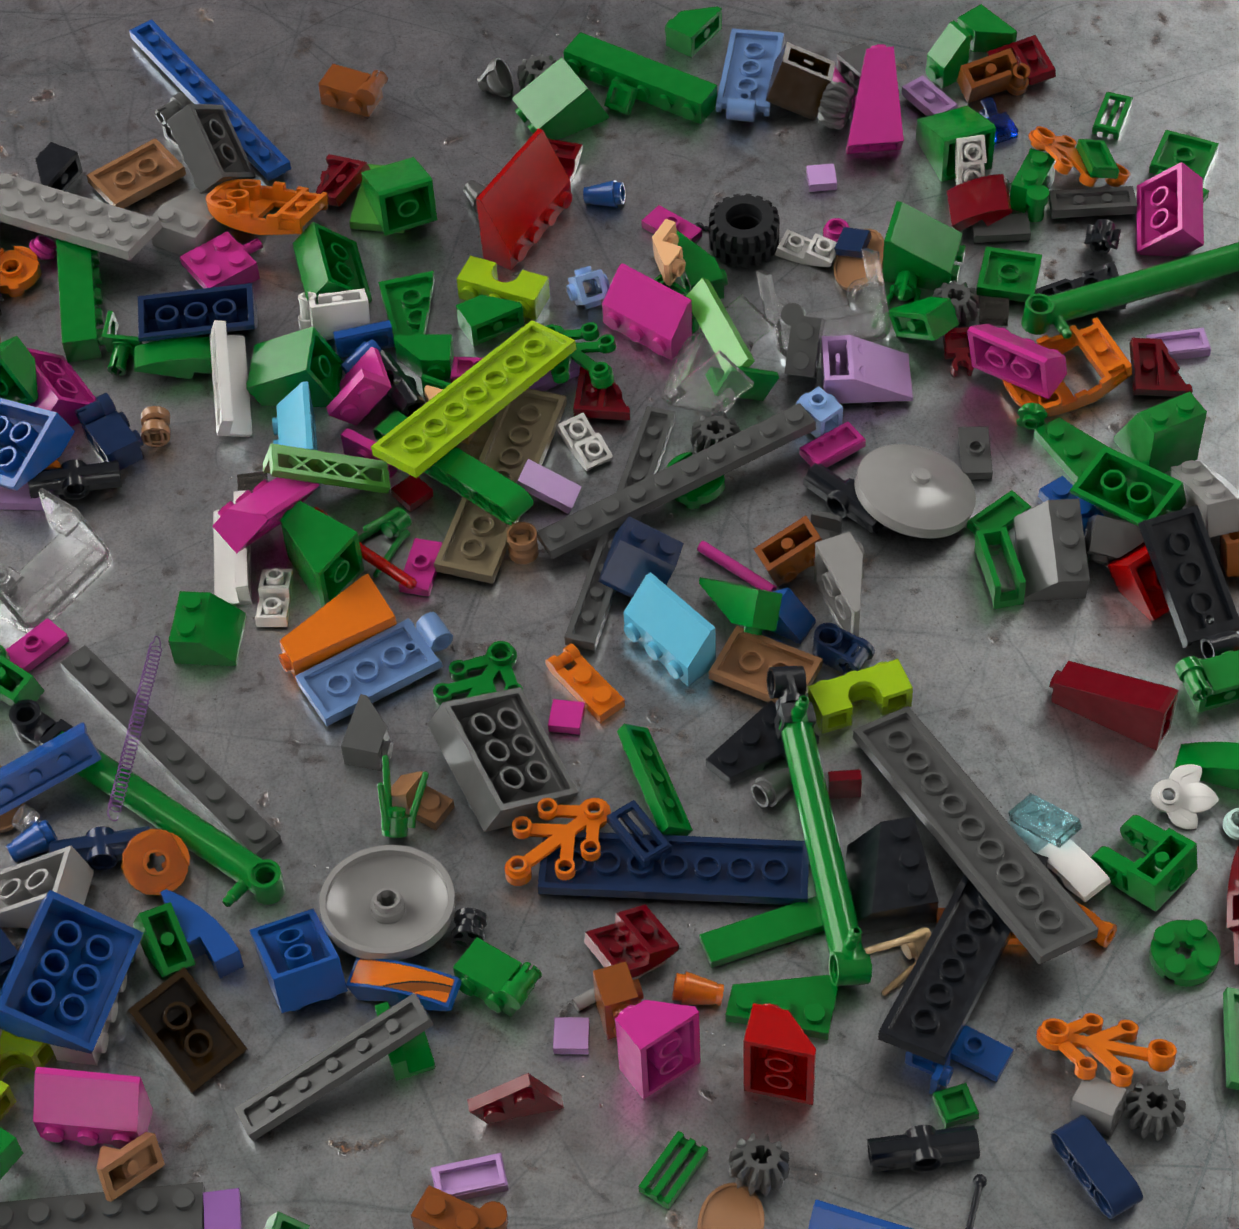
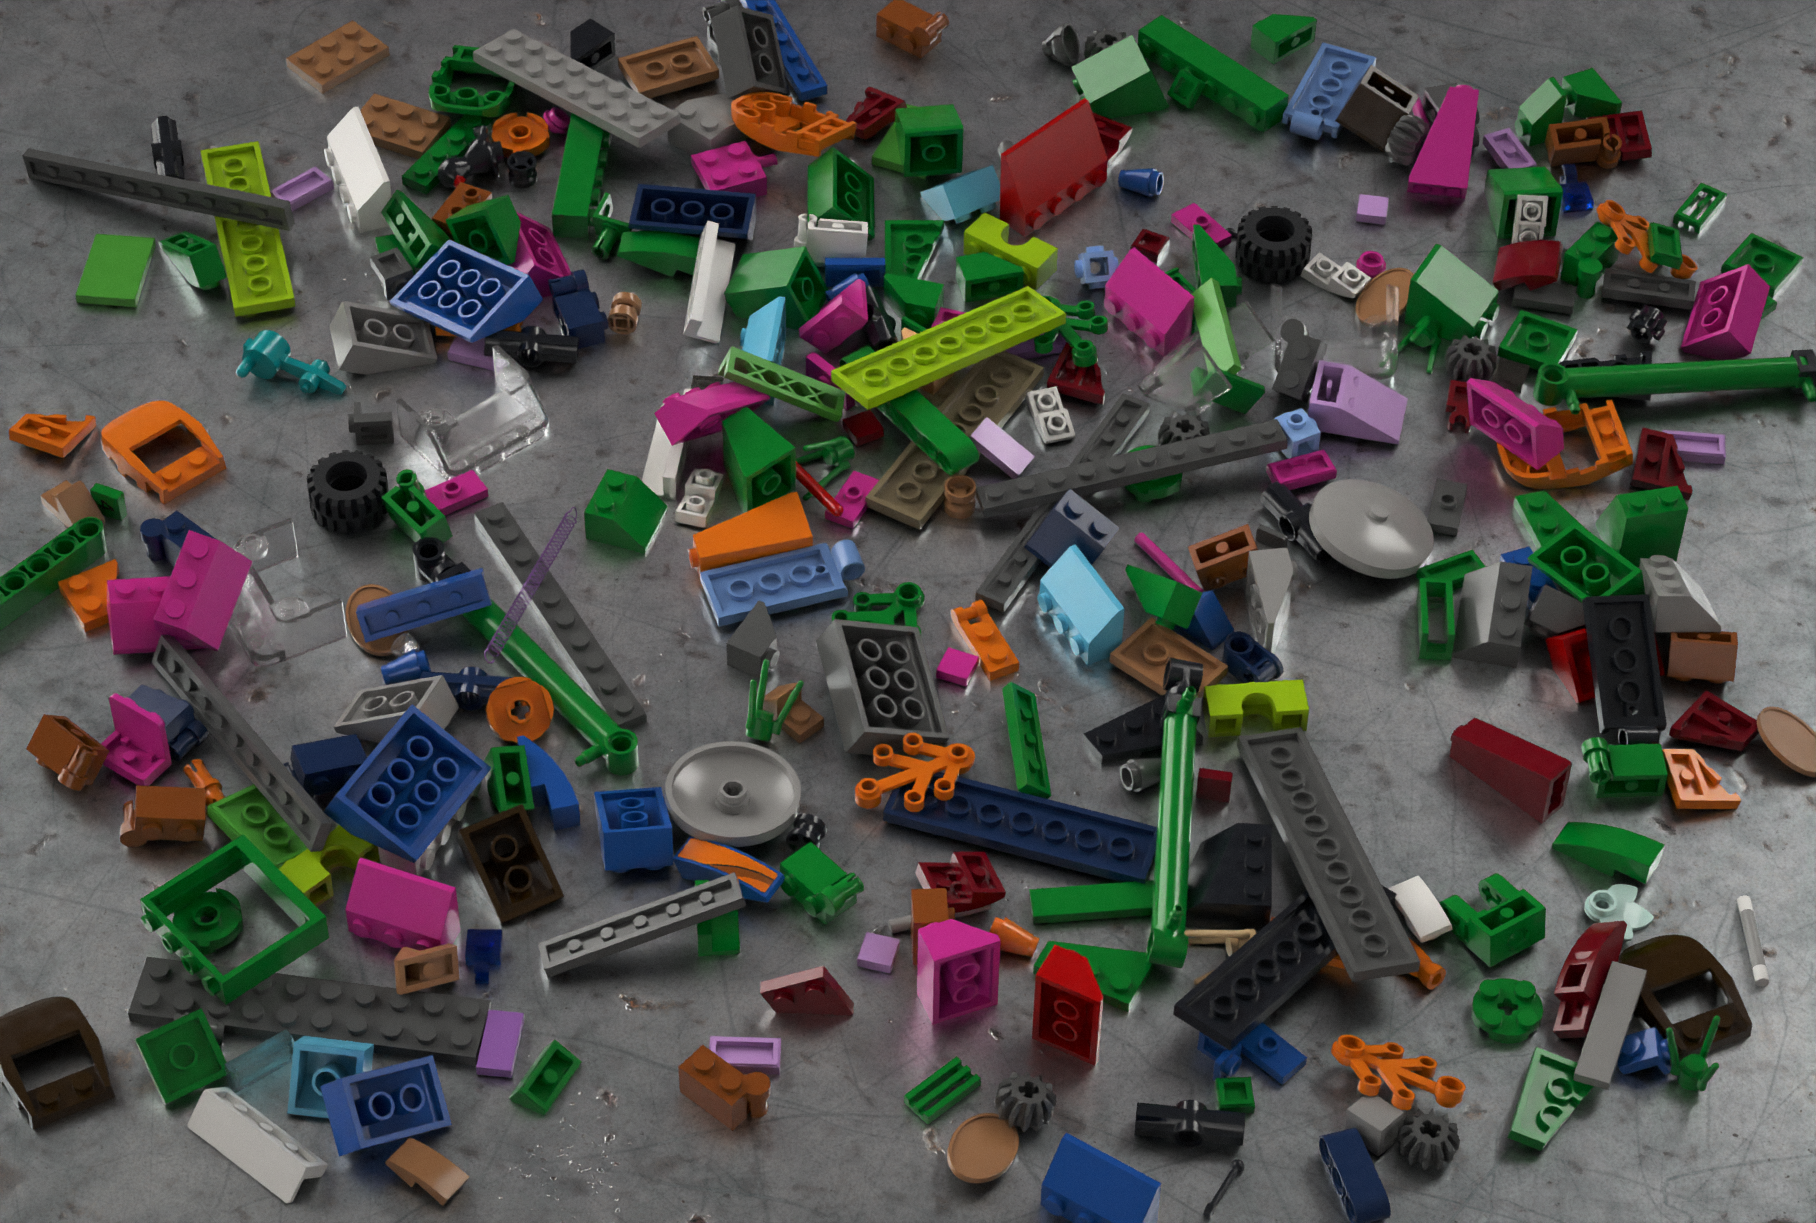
camera: 10 degrees right, 5 degrees down
dark blue tile [607,800,672,869] -> none
light nougat slope [652,219,686,286] -> none
dark blue tile [834,227,872,258] -> none
green slope [888,297,959,341] -> none
clear light blue plate [1008,793,1082,848] -> none
green plate [1016,403,1048,430] -> none
white plate [1150,764,1219,830] -> none
none -> clear blue plate [465,929,503,984]
none -> black wheel [507,151,538,188]
none -> medium azure slope [920,165,1000,224]
none -> dark red tile [1130,229,1170,263]

